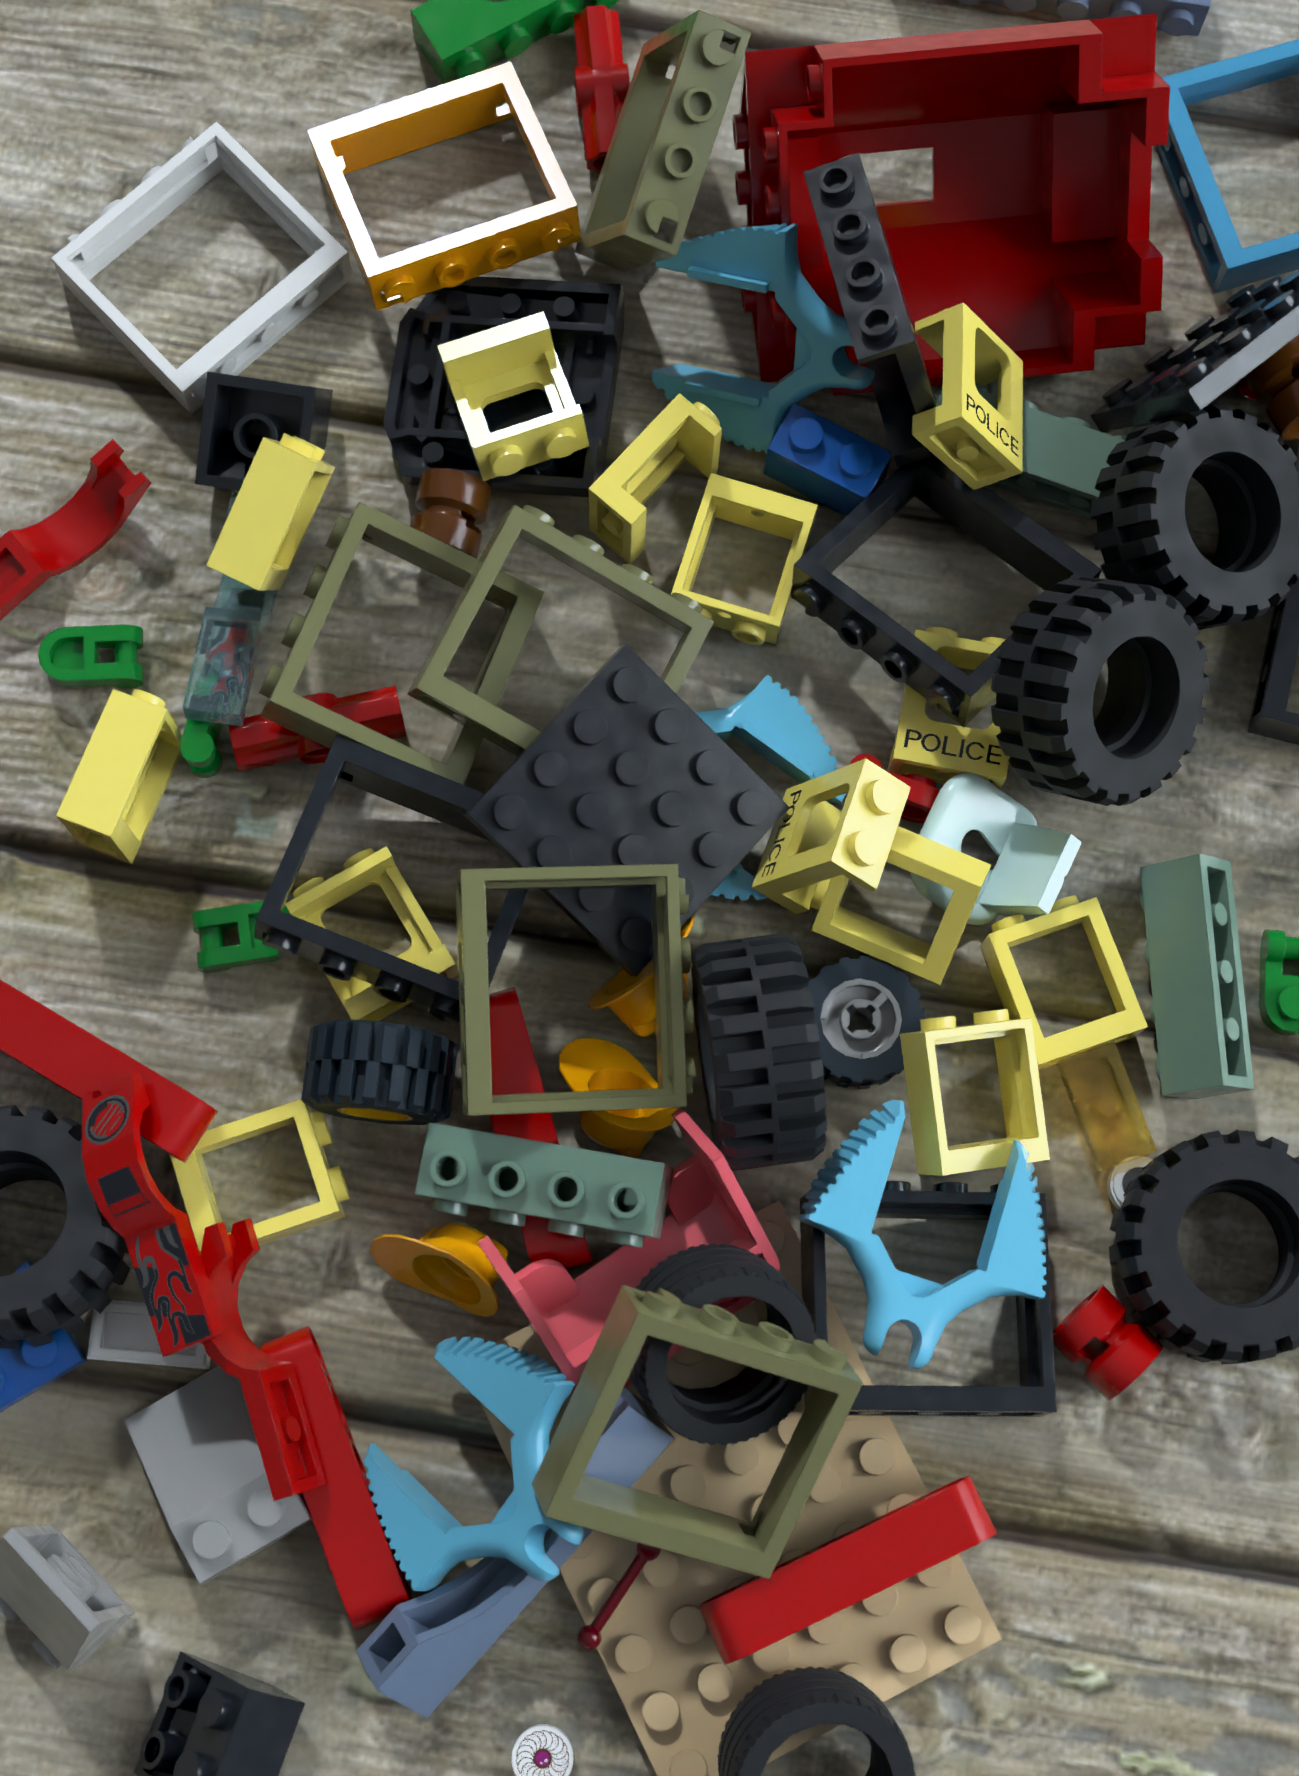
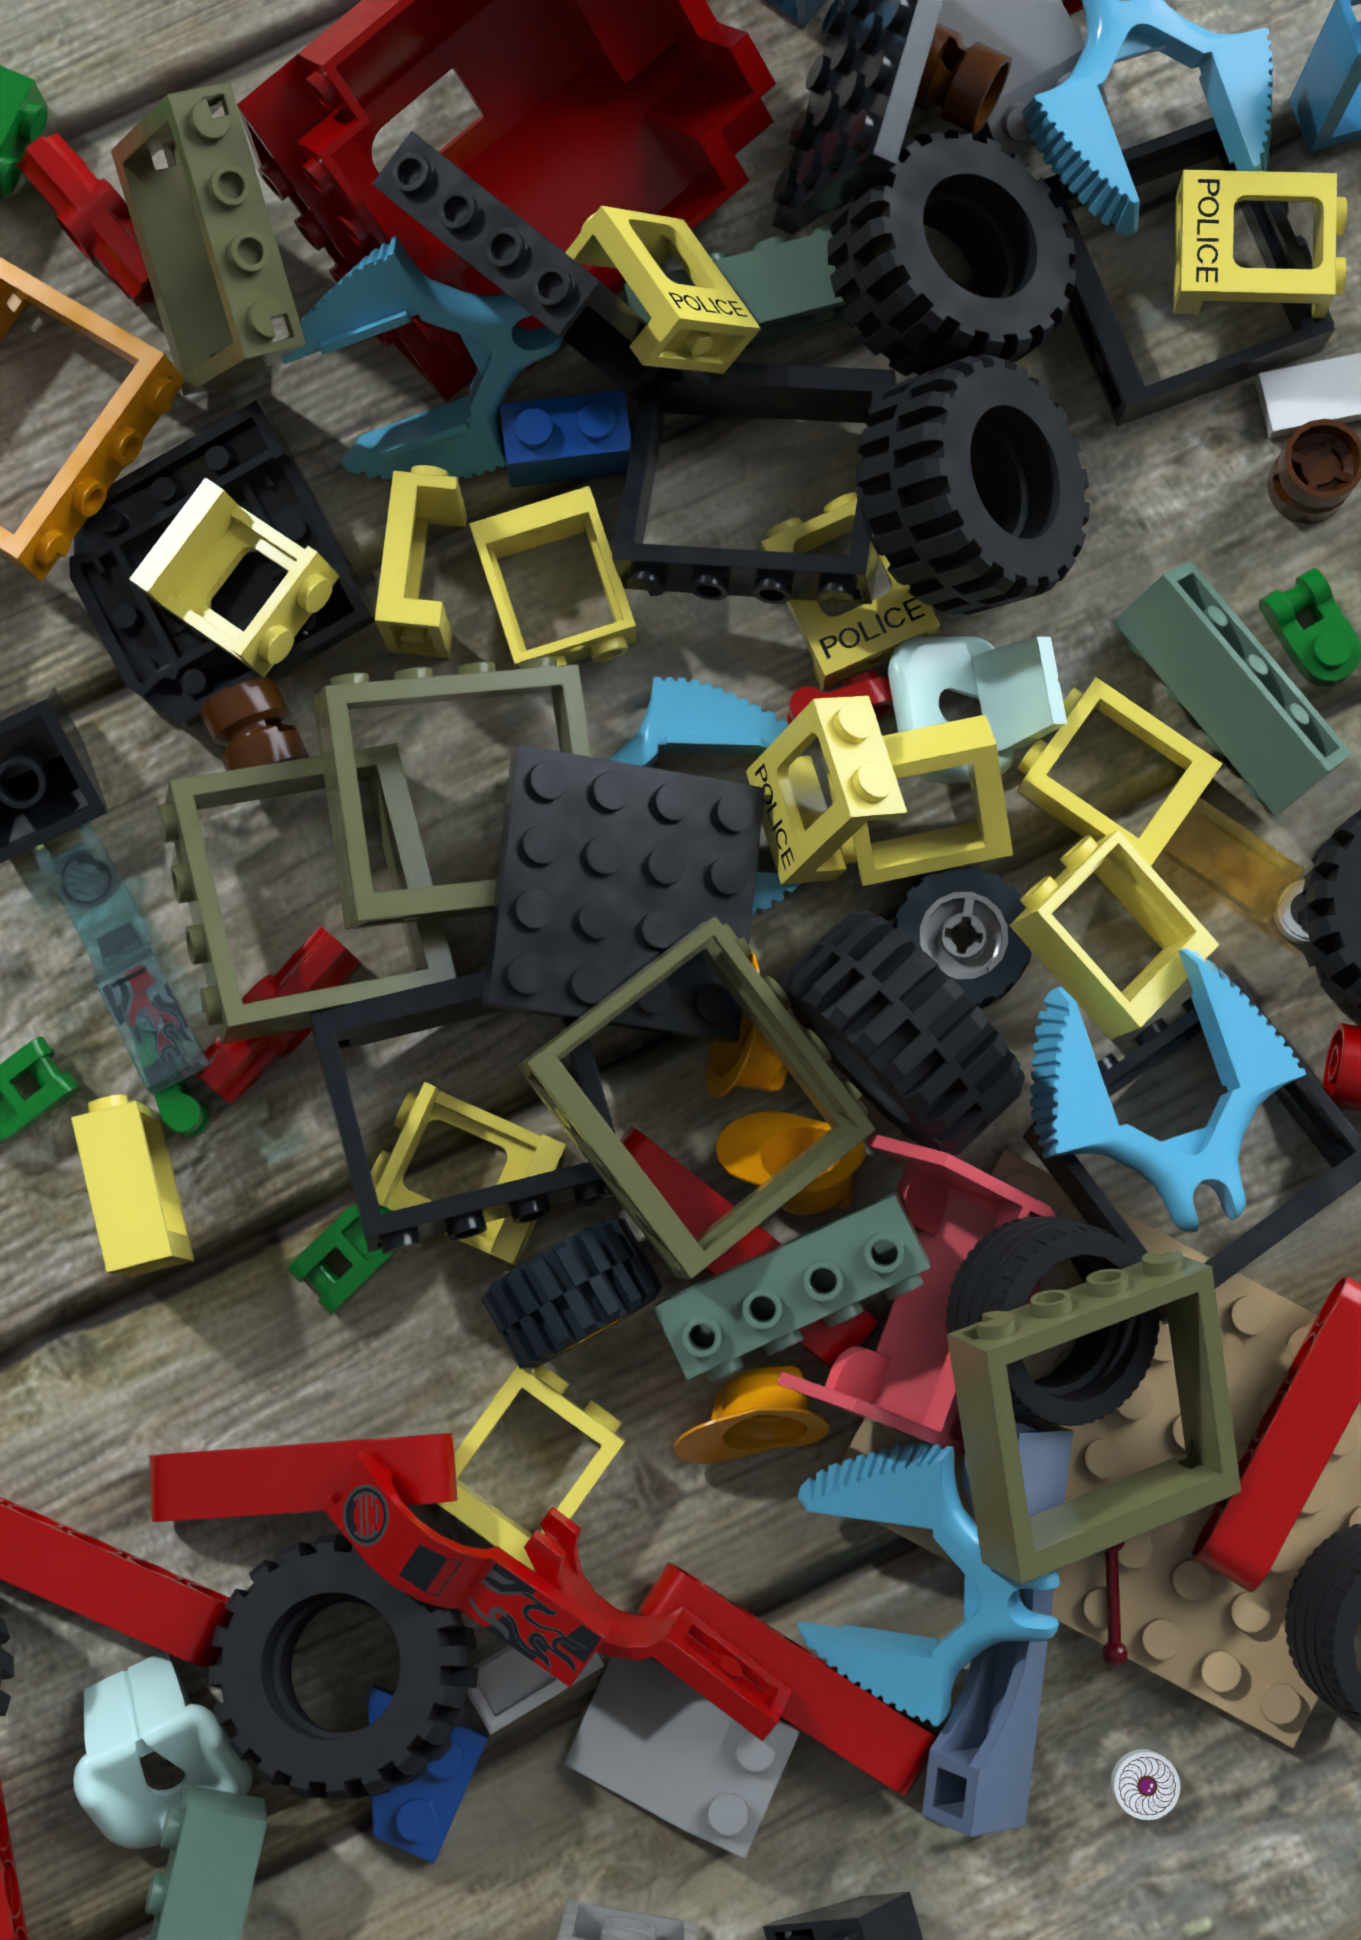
camera: 30 degrees left, 5 degrees up
light yellow window [206,433,335,591] -> none

